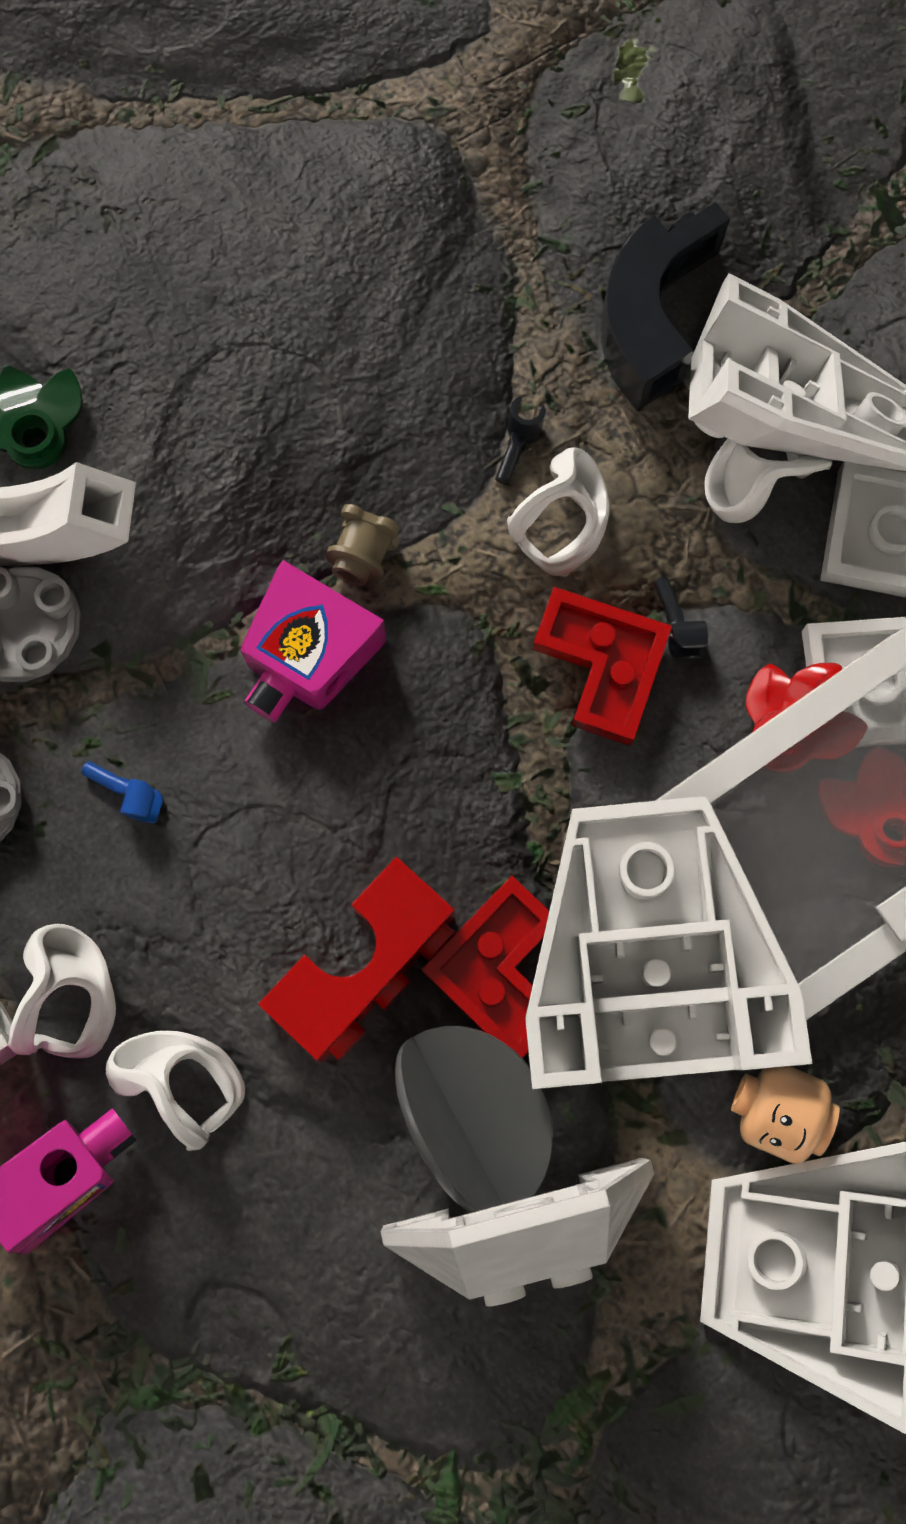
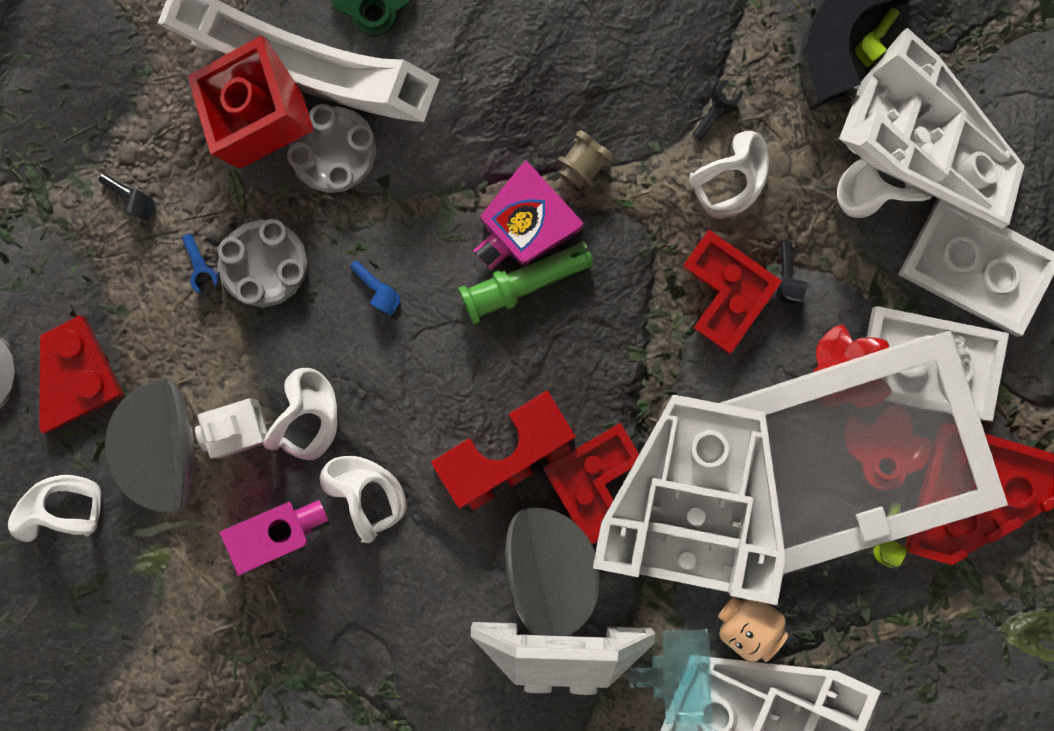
camera: 15 degrees right, 10 degrees up
none -> bright green pin [458,241,594,325]
none -> clear light blue hinge [629,629,714,724]
none -> lime hand [855,8,900,67]

